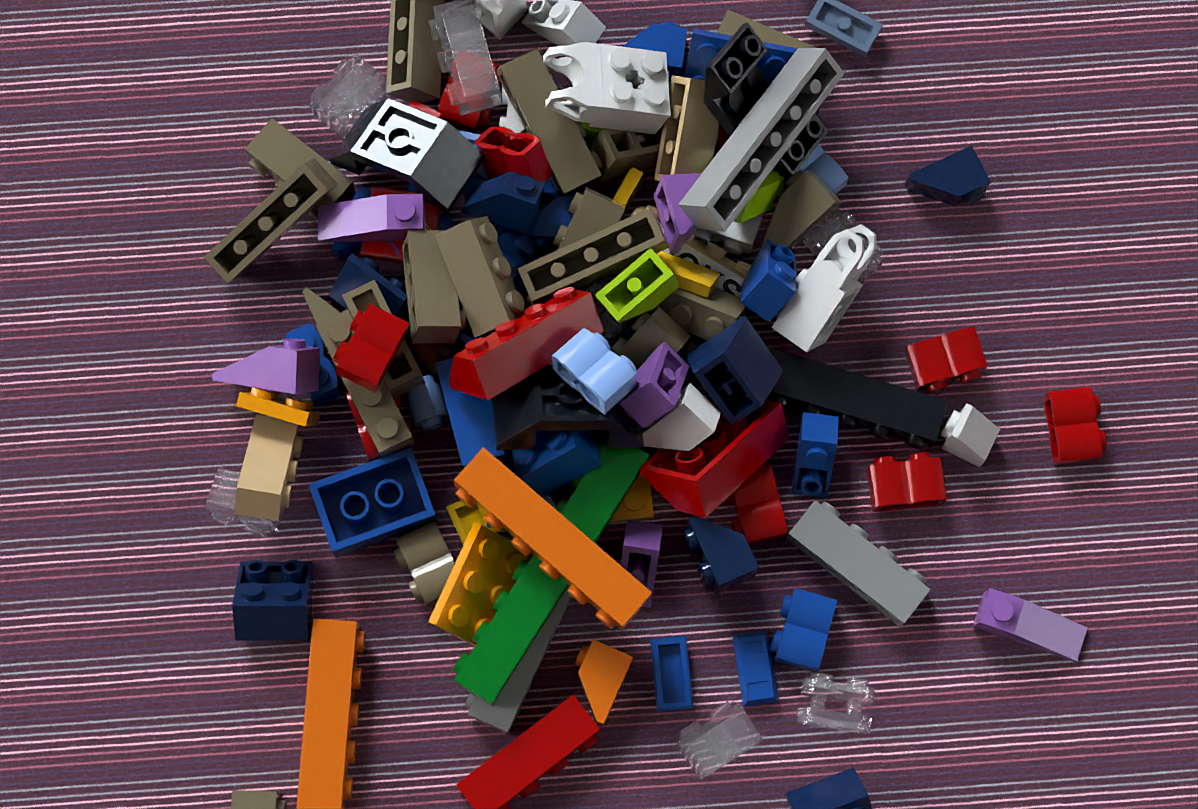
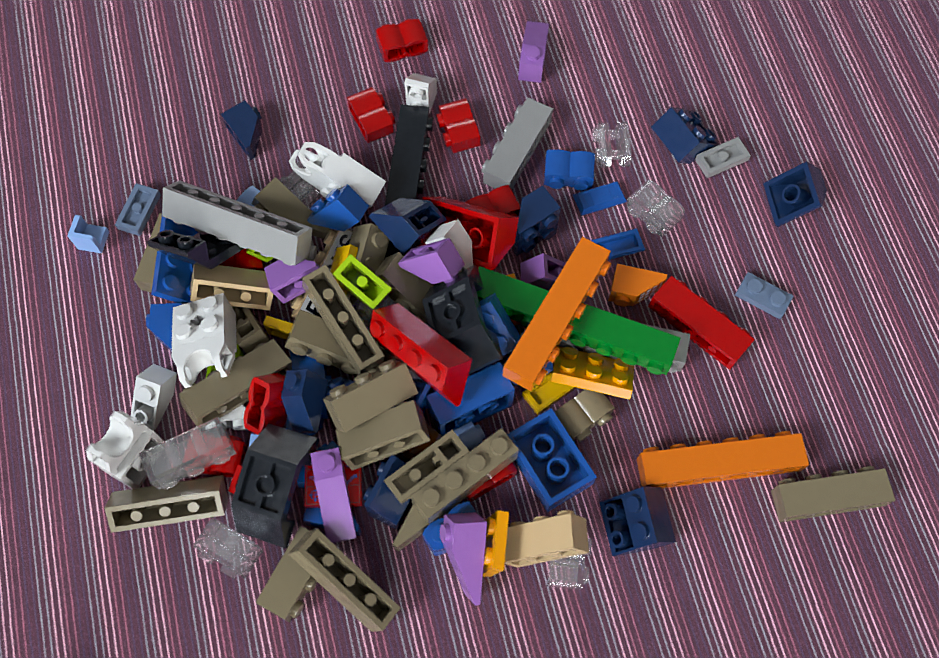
camera: 100 degrees left, 10 degrees down
red brick [333,304,409,393] -> none
light blue brick [552,328,637,414] -> none
blue slope [792,412,838,498] -> none

